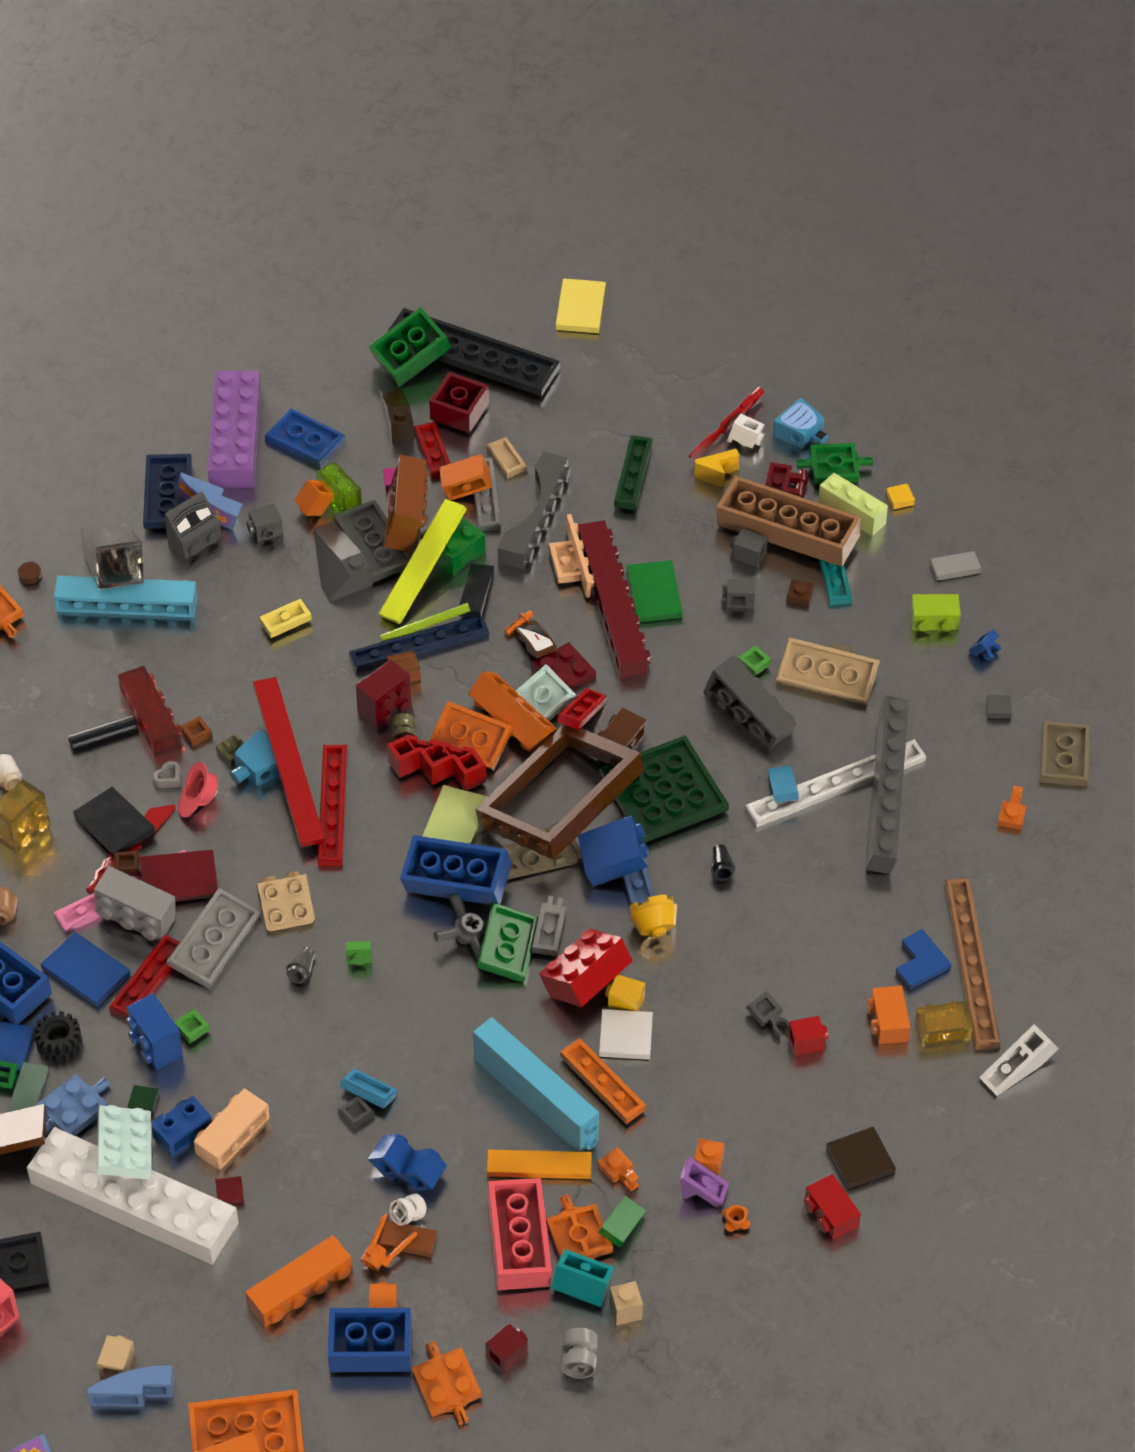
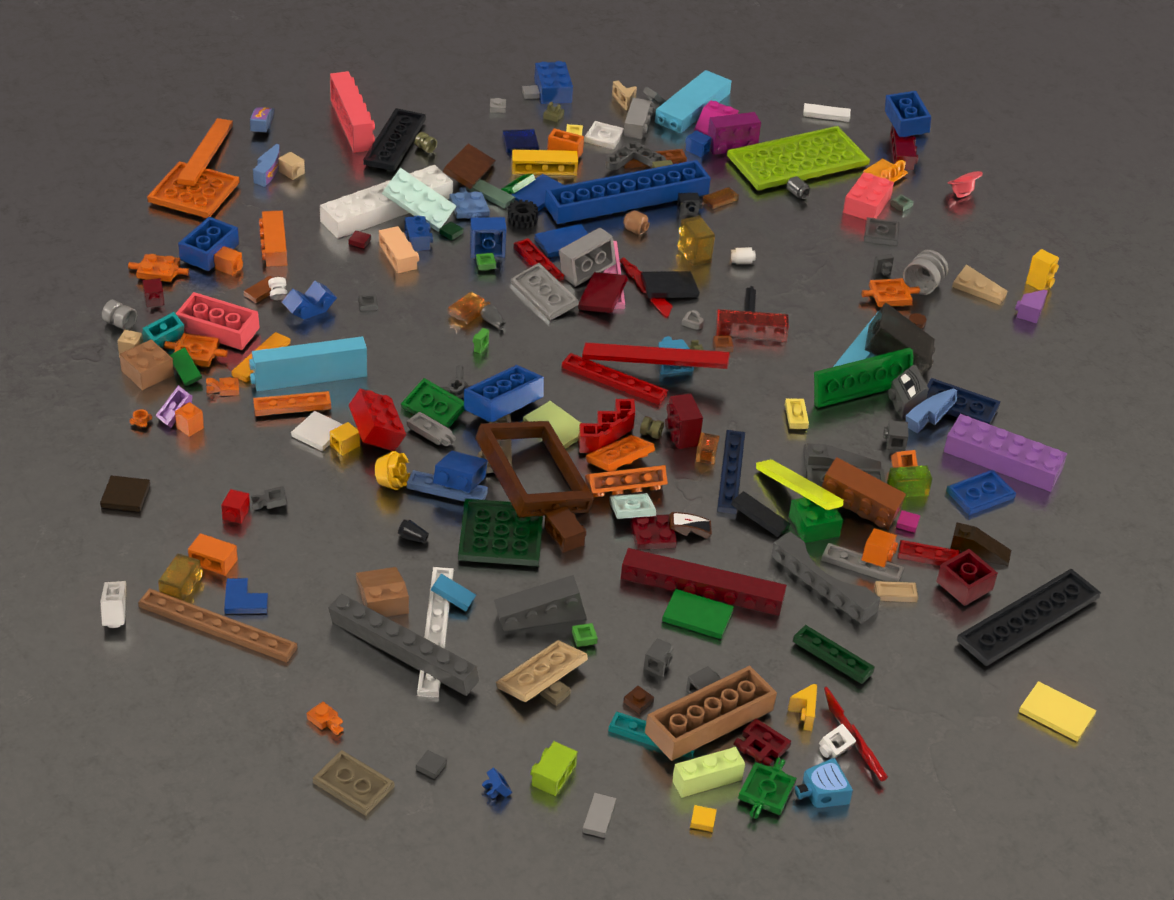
camera: 115 degrees right, 10 degrees down
reddish brown tile [114,851,140,876] -> none
coral piece [178,762,218,818] -> none
tan bracket [256,871,315,931] -> none
dark azure tile [340,1069,398,1109] -> none
orange plant [360,1214,418,1271] -> none
green brick [369,307,451,387] -> none
lime bar [380,603,470,642] -> none
orange piece [504,610,534,636] -> none
light nougat bracket [548,514,595,598] -> none
red tile [557,688,607,730] -> none
red brick [804,1174,861,1240] -> none
none -> medium nougat brick [120,339,174,390]
none -> medium nougat slope [356,567,409,617]
none -> clear orange plate [448,292,490,324]
none -> green plate [814,348,913,408]

